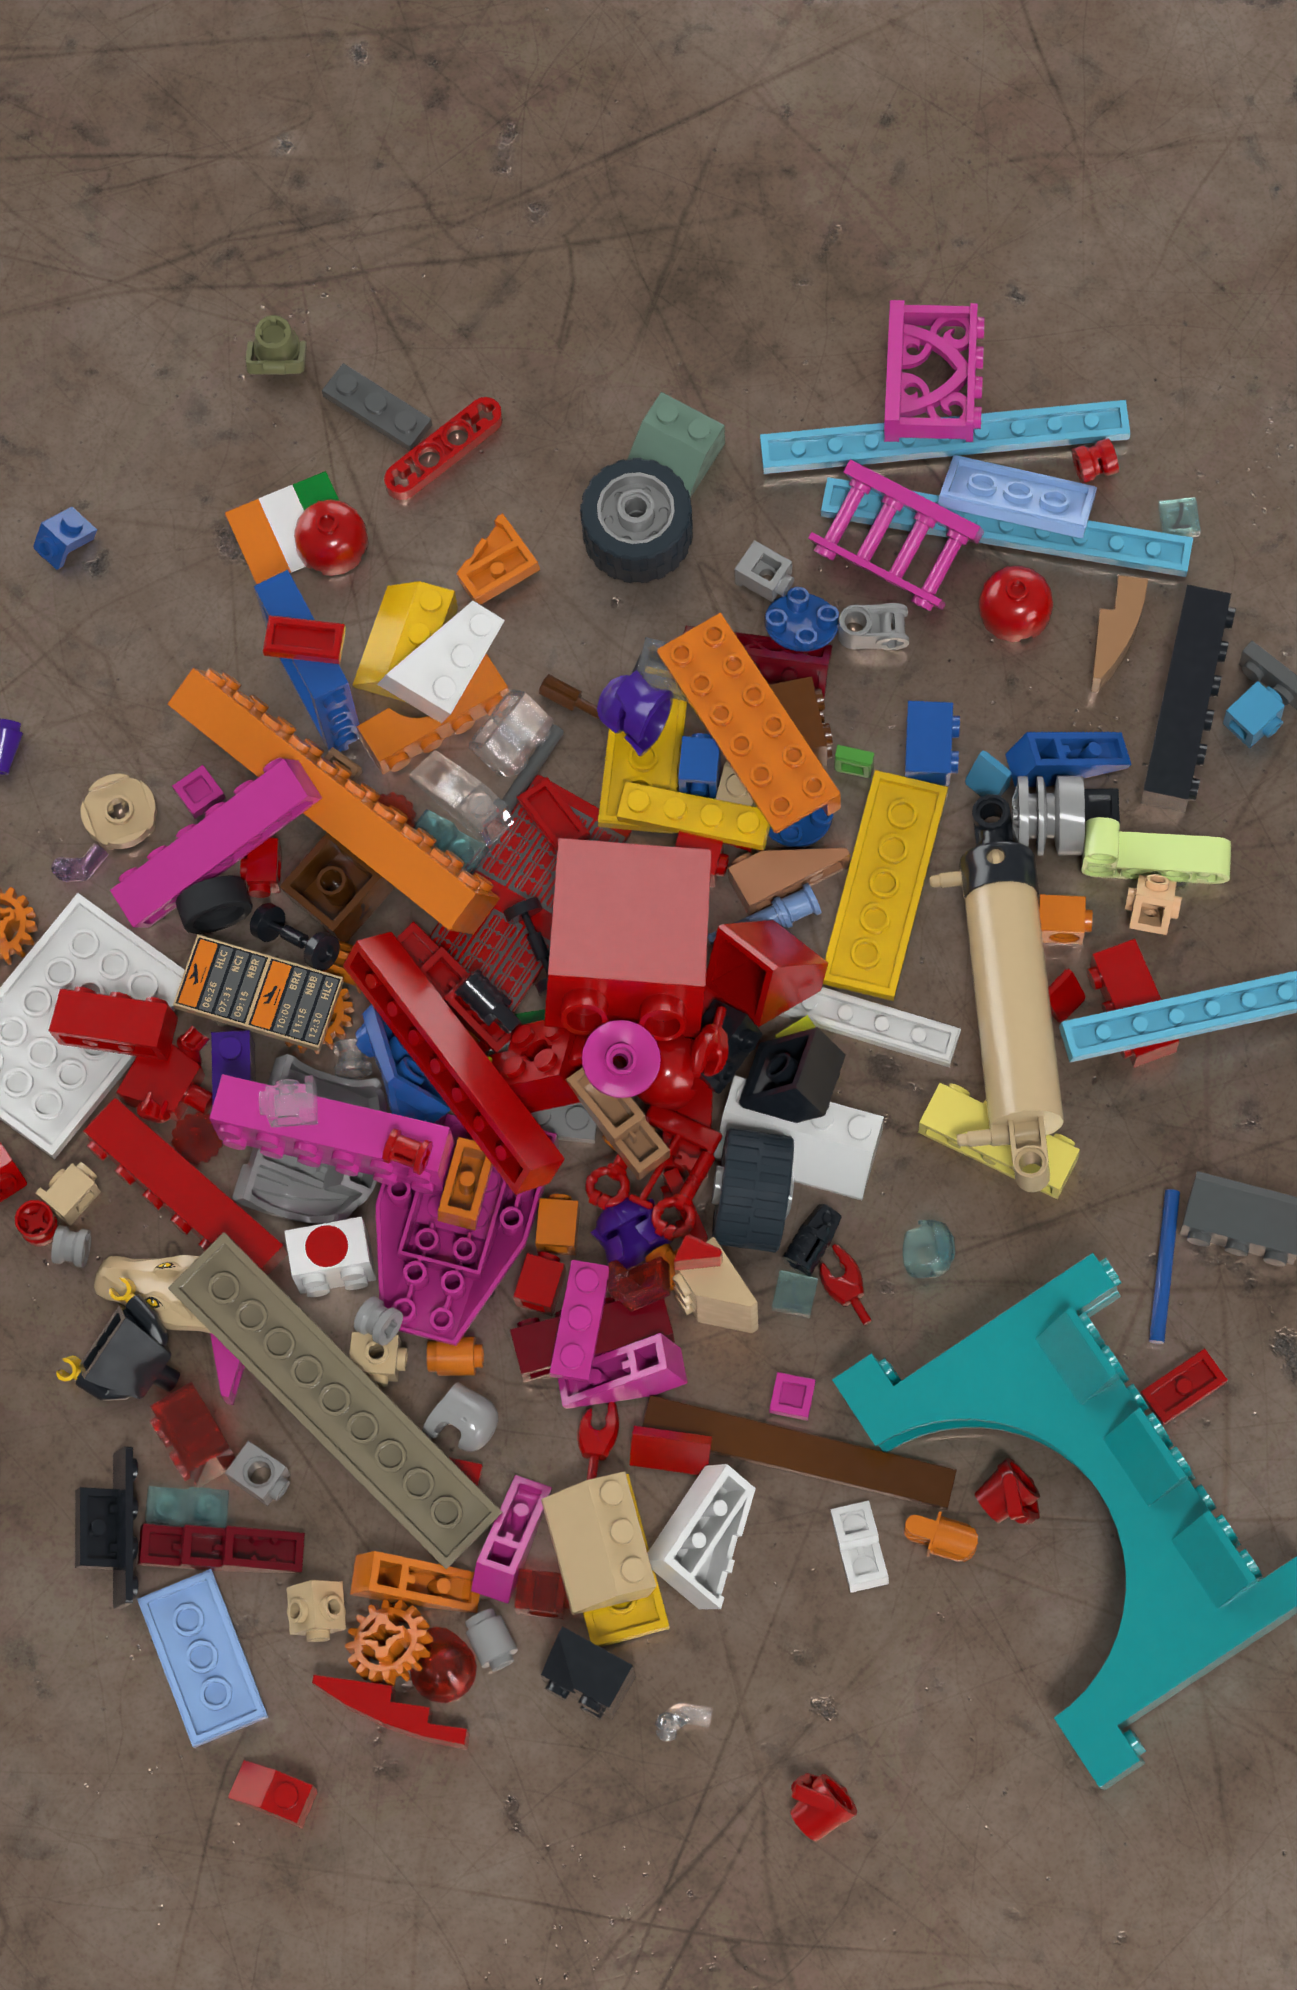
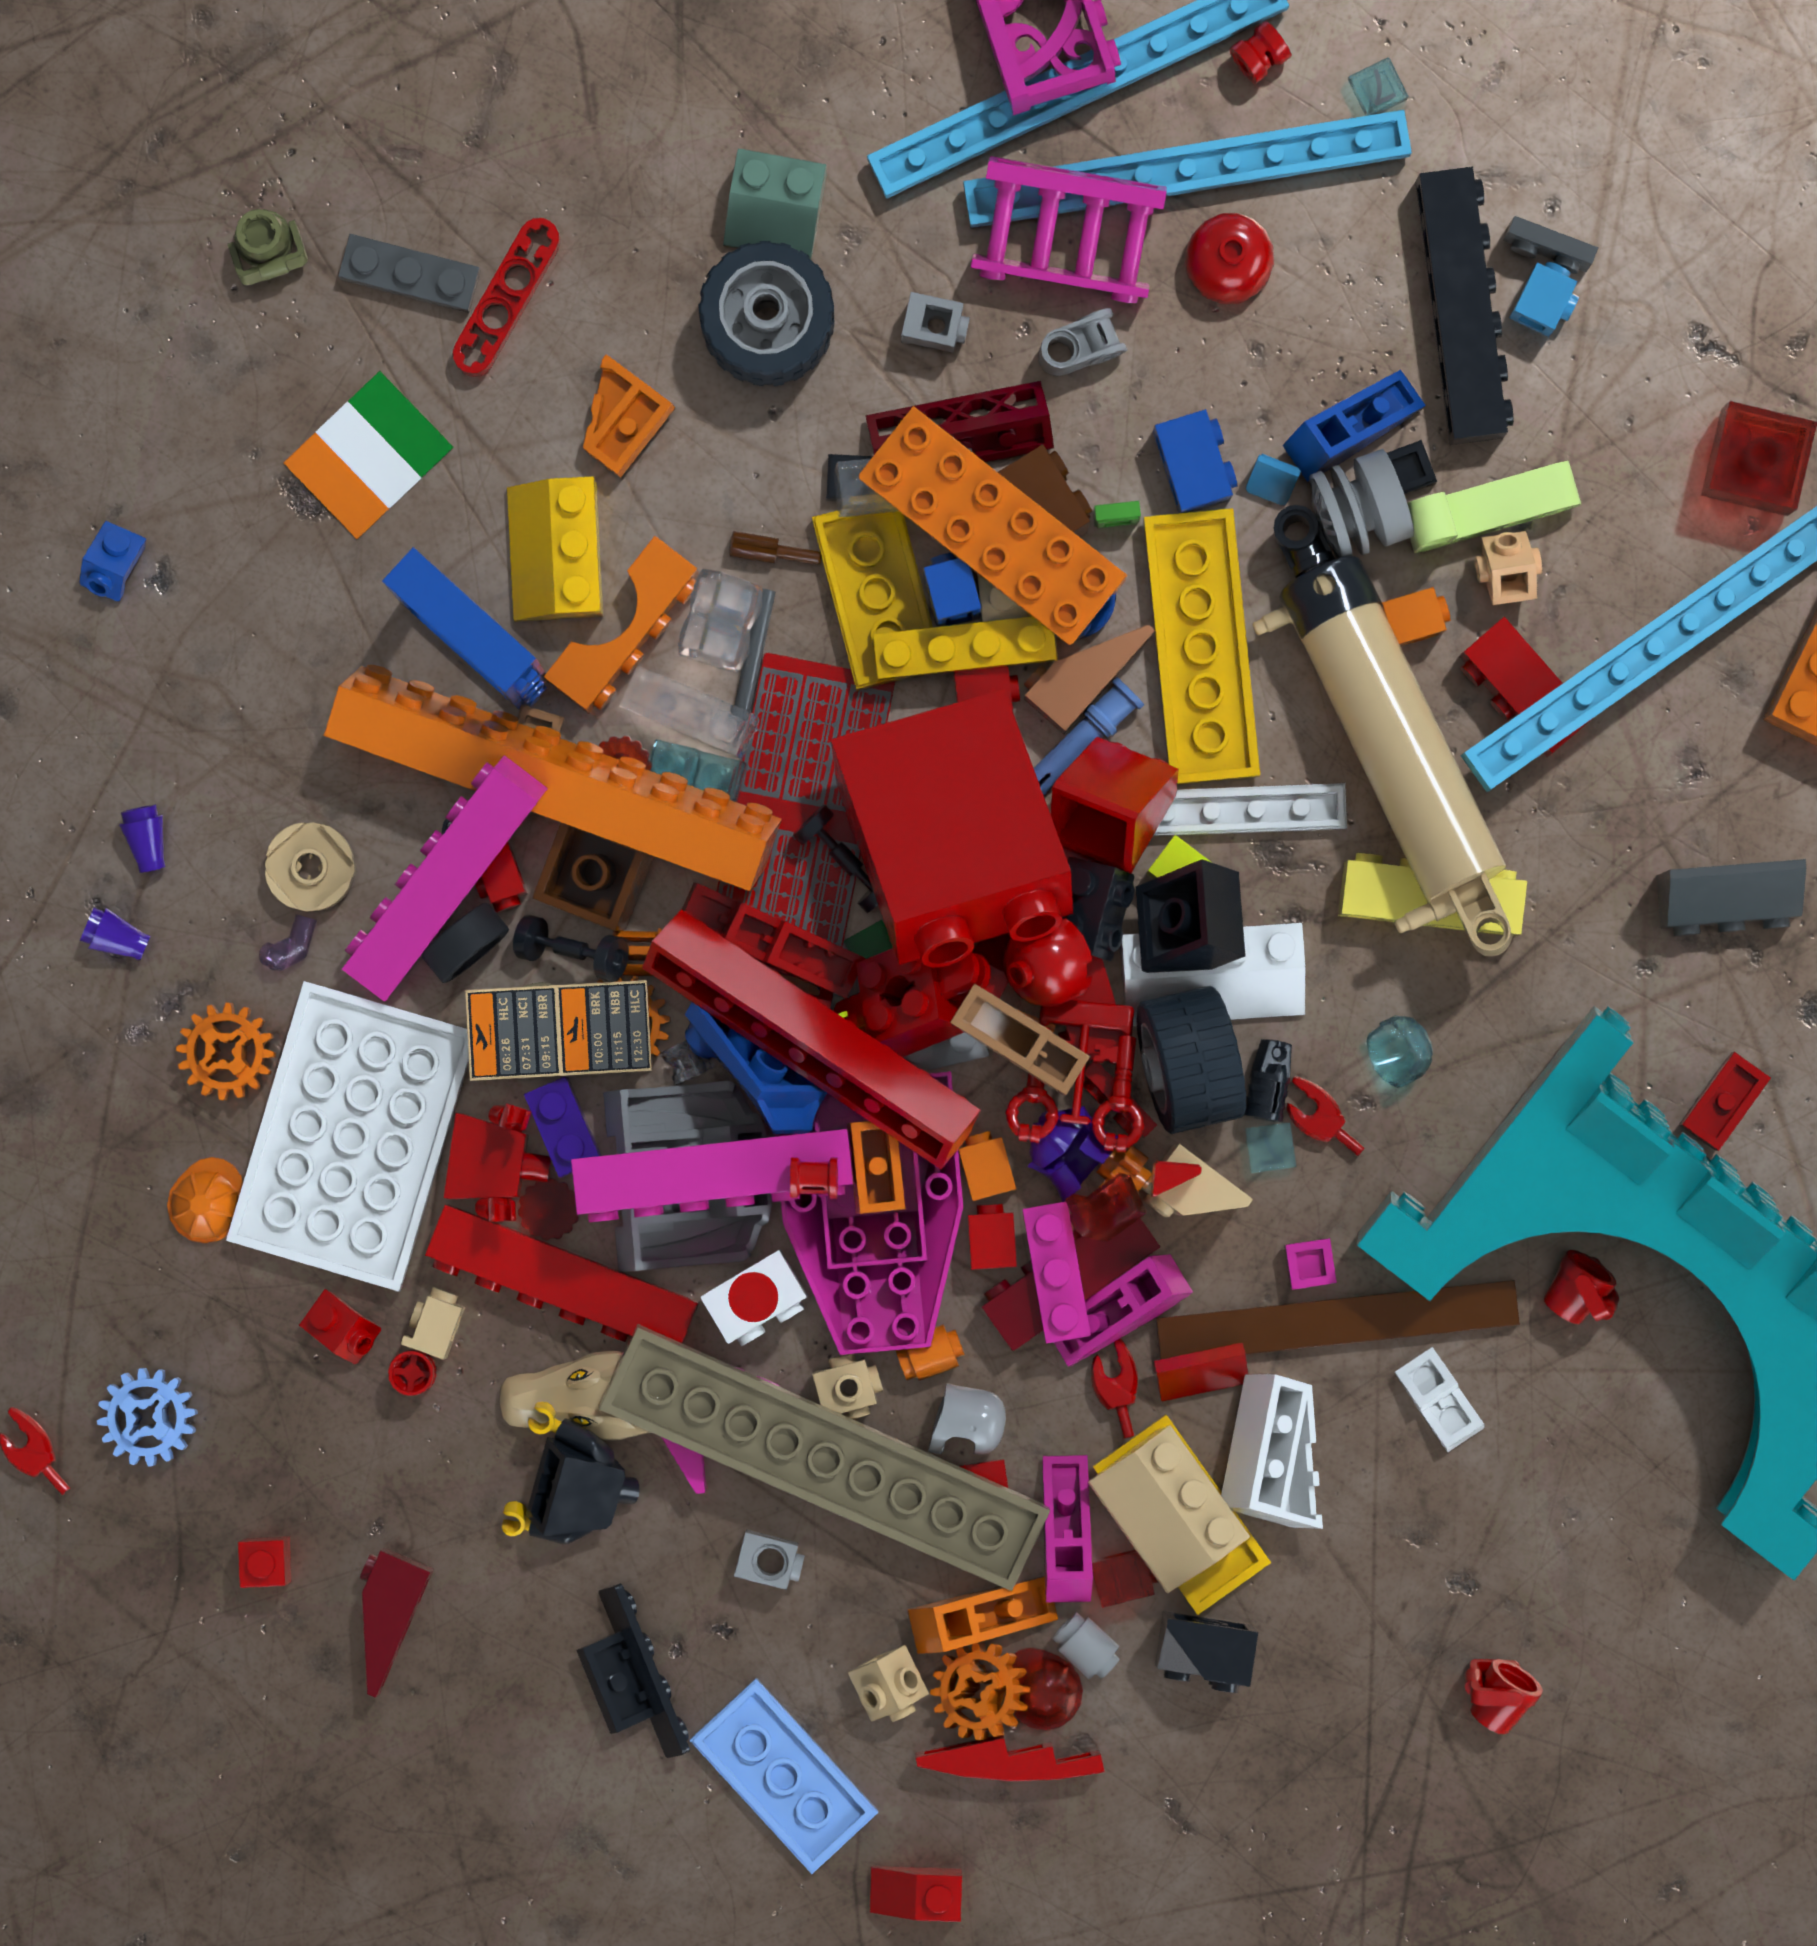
camera: 30 degrees left, 15 degrees up
red brick [48,987,178,1061] -> none
light grey wheel [51,1225,91,1268] -> none
dark red slope [137,1523,305,1573] -> none
clear light blue slope [145,1486,229,1528] -> none
clear red brick [149,1382,236,1488] -> none
dark pink plate [172,765,226,819] -> none
clear brick [259,1075,318,1127] -> none
red tile [263,615,346,664] -> none
red cylinder [294,499,369,576] -> none
light grey wheel [354,1296,403,1346] -> none
white wedge [377,601,505,723] -> none
black hinge [454,968,521,1034] -> none
red tile [516,777,591,854] -> none
dark pink dish [582,1020,661,1098] -> none
dark purple helmet [597,670,673,757] -> none
clear arm [655,1702,713,1741] -> none
red hand [691,1006,729,1077] -> none
blue dish [764,587,839,652] -> none
orange arm [904,1511,978,1562] -> none
light blue tile [938,455,1097,539] -> none
red slope [1048,968,1086,1023] -> none
medium nougat slope [1091,575,1148,692] -> none
blue bar [1149,1189,1180,1344] -> none

